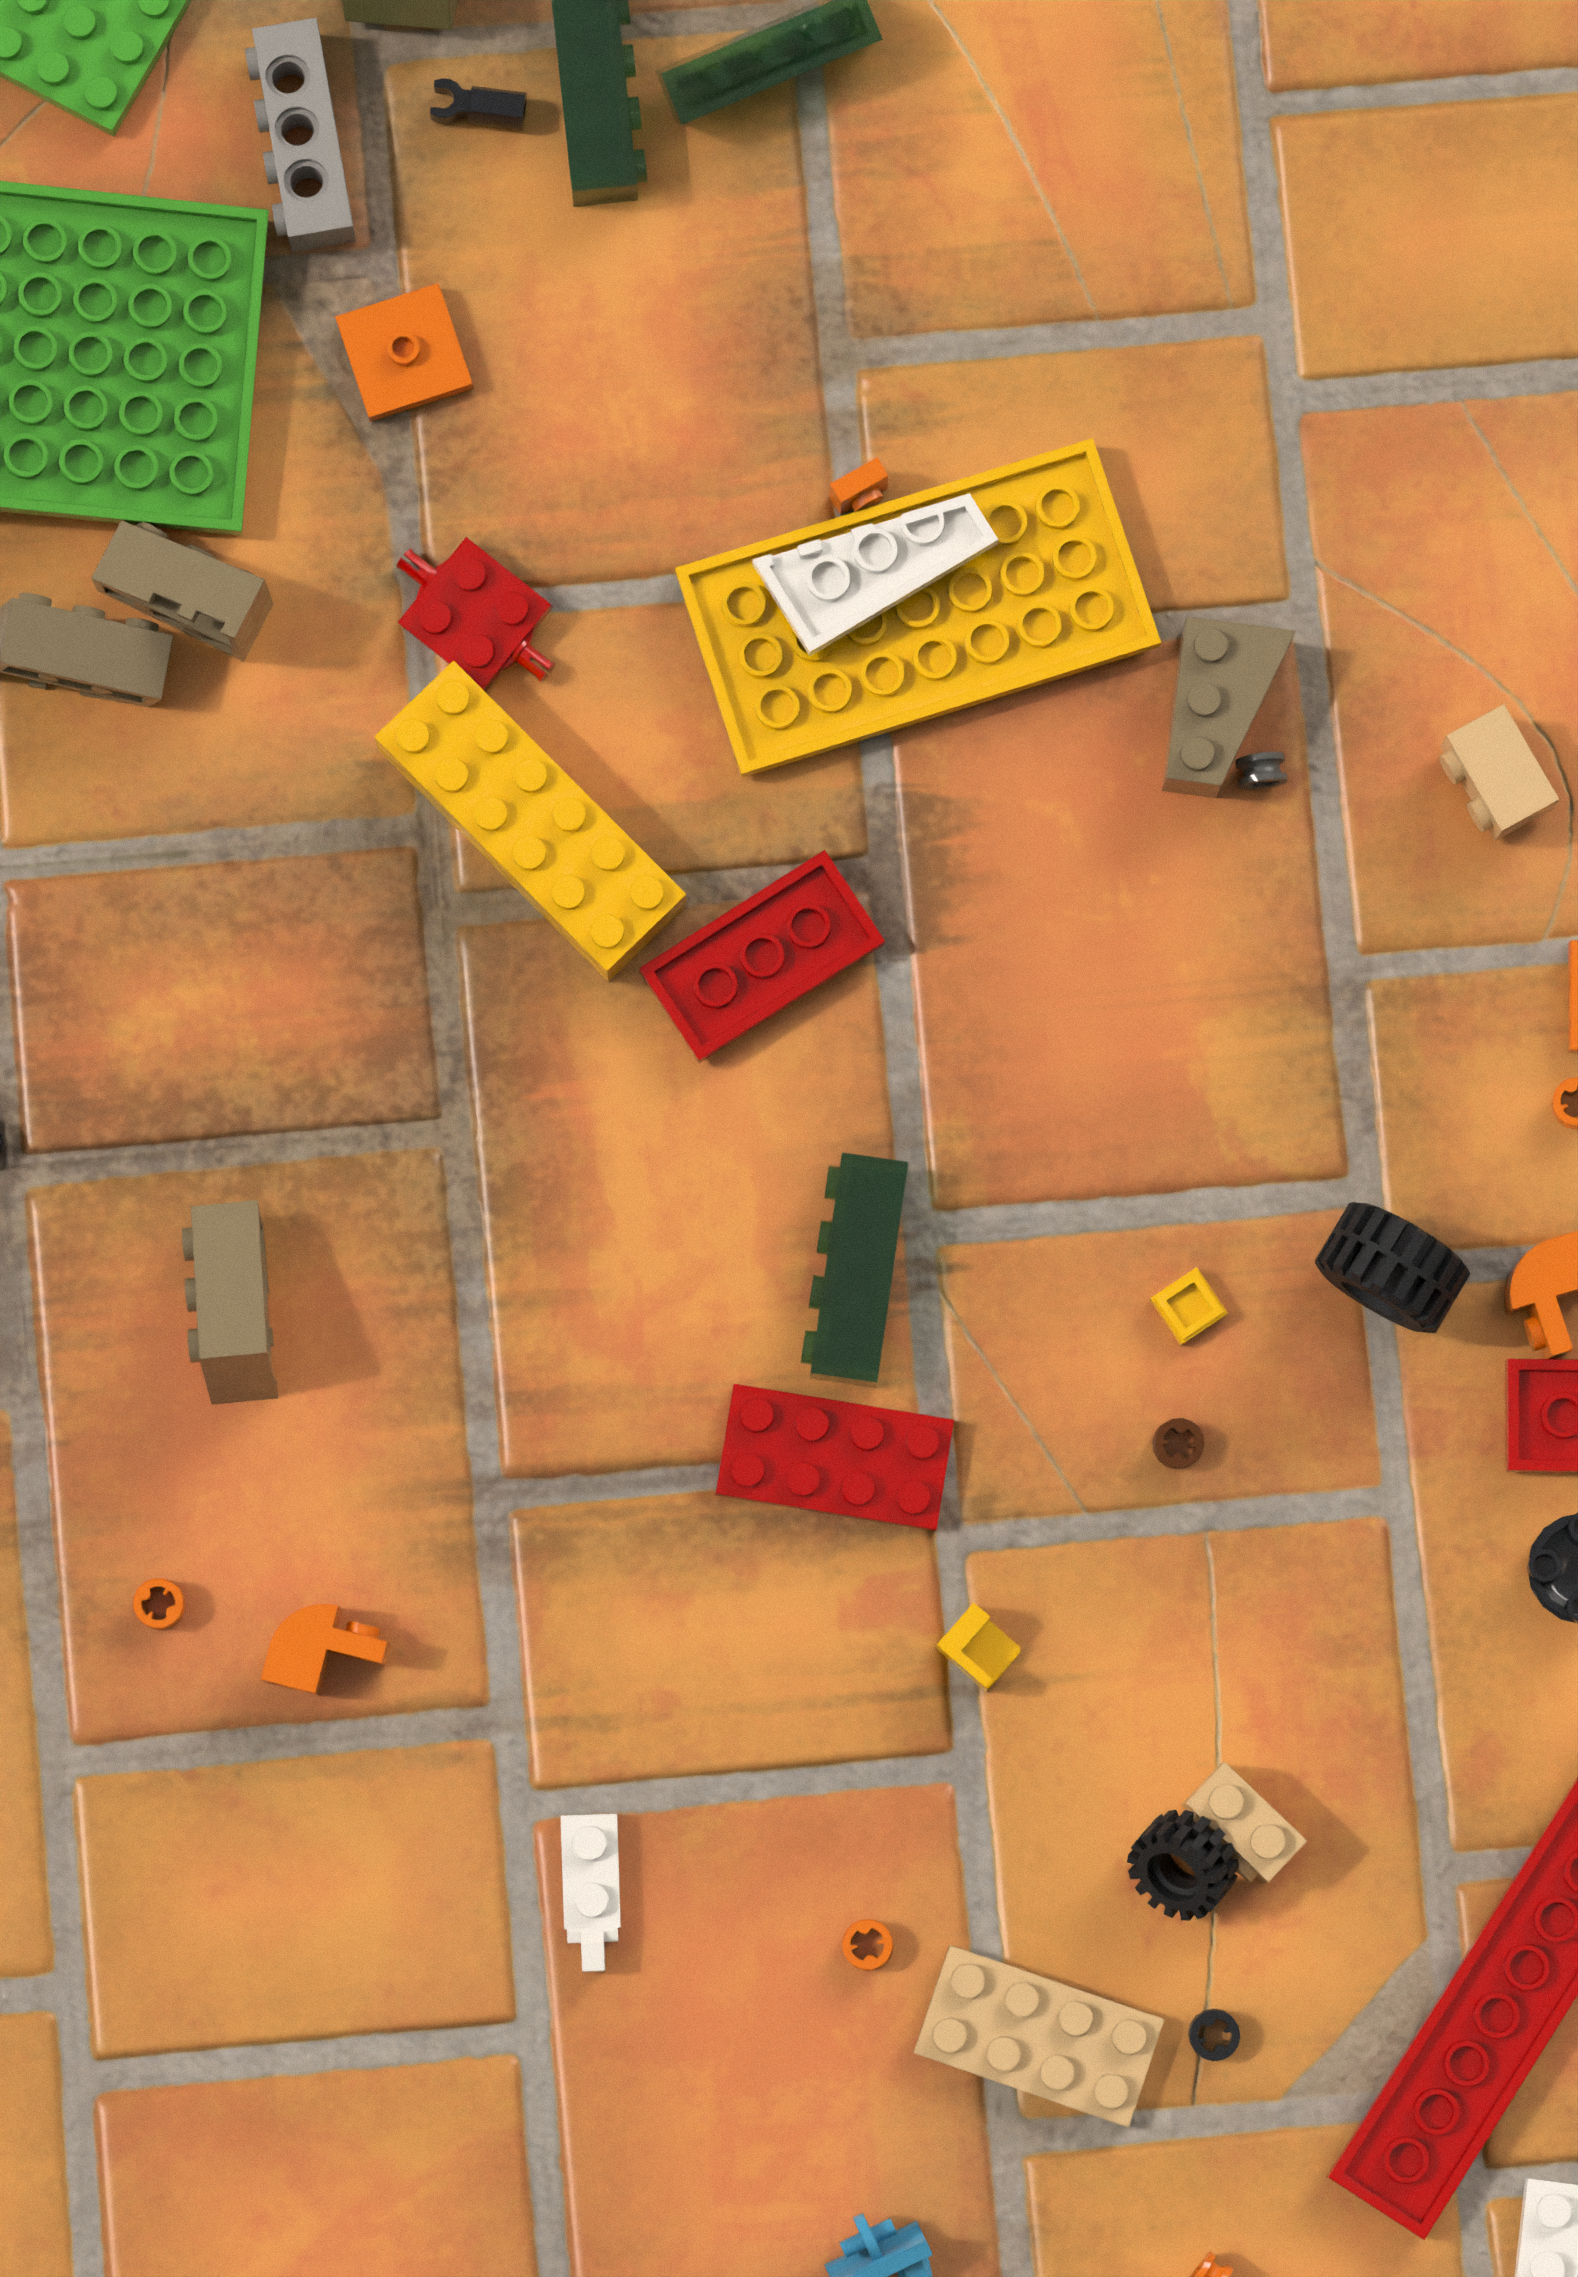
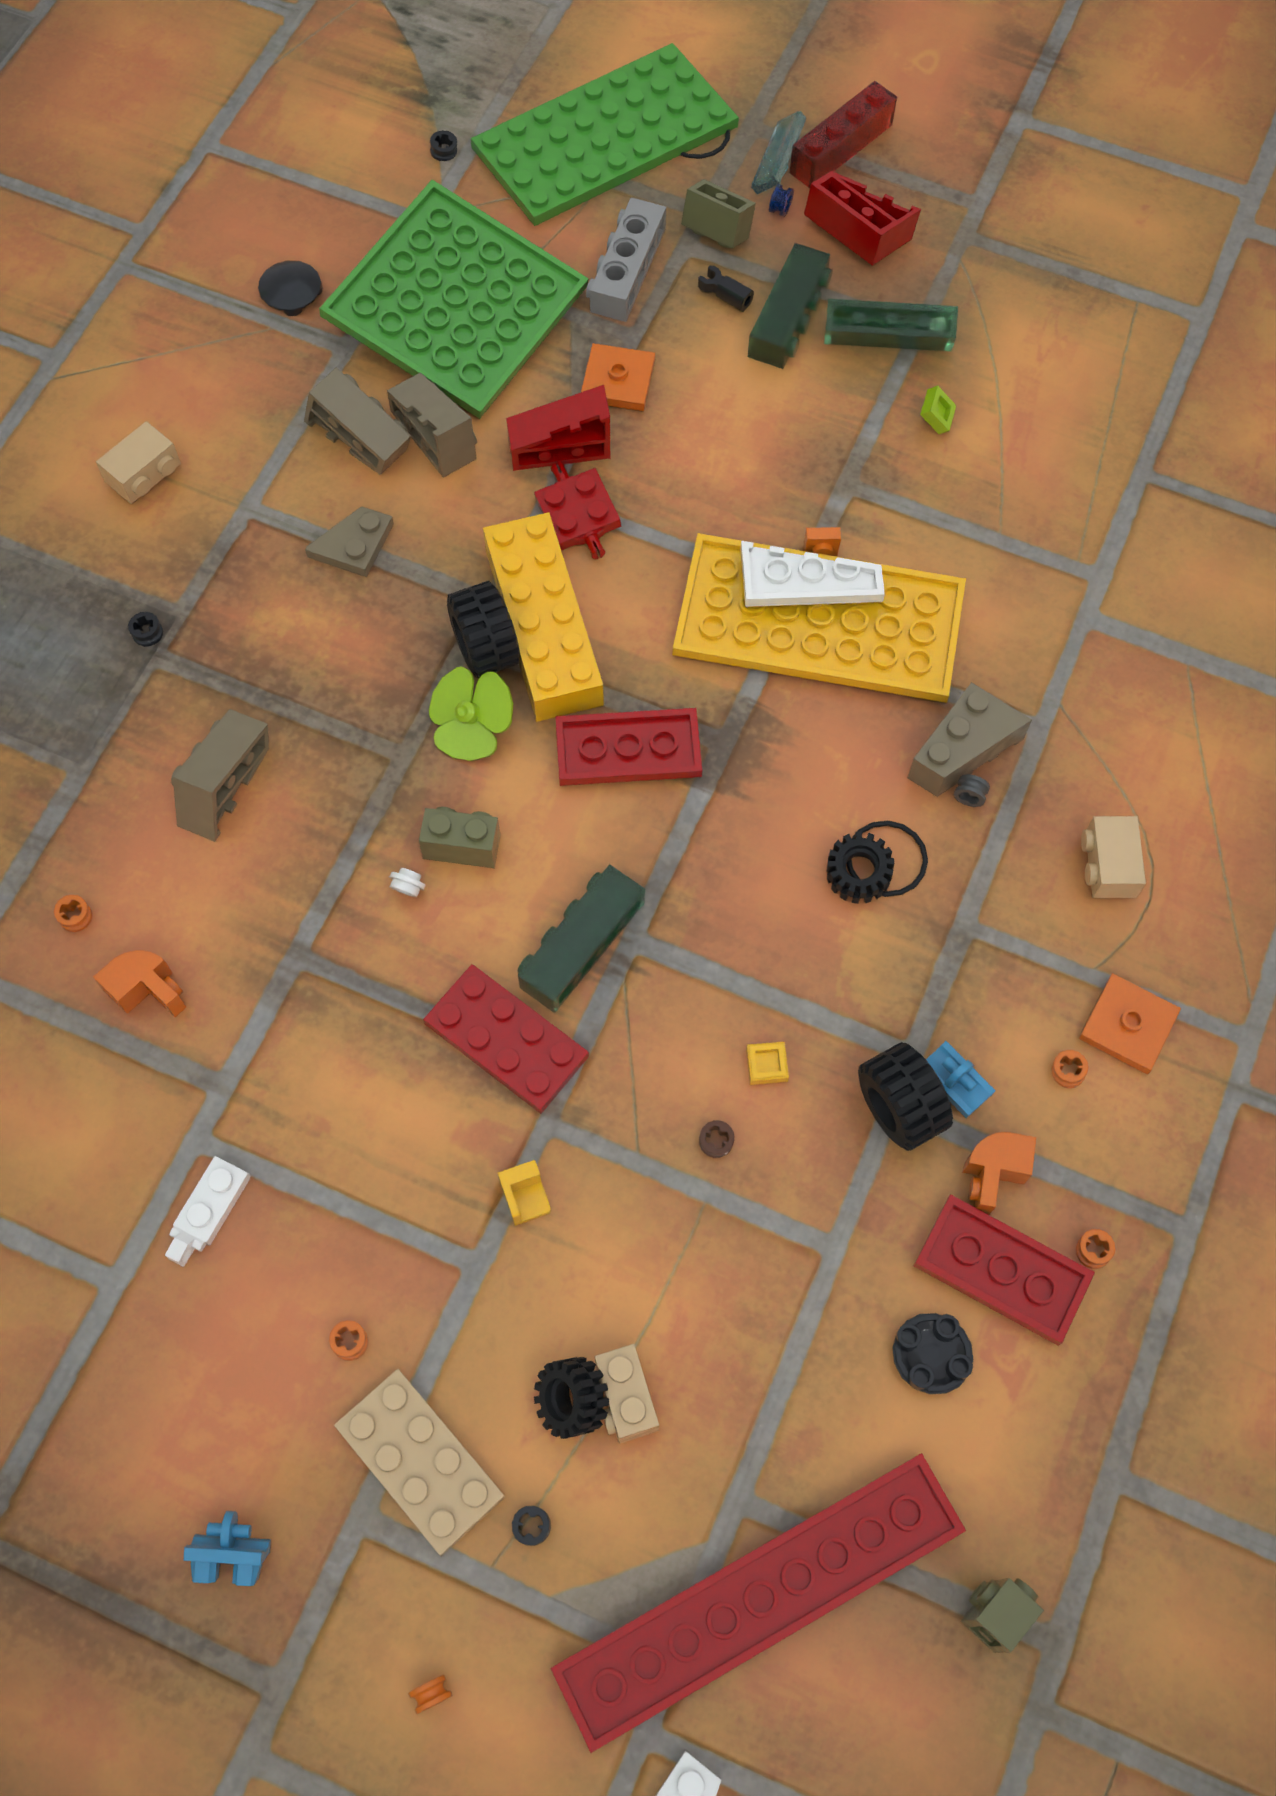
camera: 30 degrees right, 15 degrees down
none -> dark tan wing [305,506,394,577]
none -> white plate [389,868,426,898]
none -> olive brick [419,807,501,869]
none -> lime piece [429,667,513,761]
none -> black tyre [447,581,520,678]
none -> red wedge [506,385,611,471]
none -> black tyre [826,832,895,904]
none -> black piece [847,820,928,897]
none -> lime plate [920,385,956,434]
none -> dark azure hips [926,1041,996,1118]

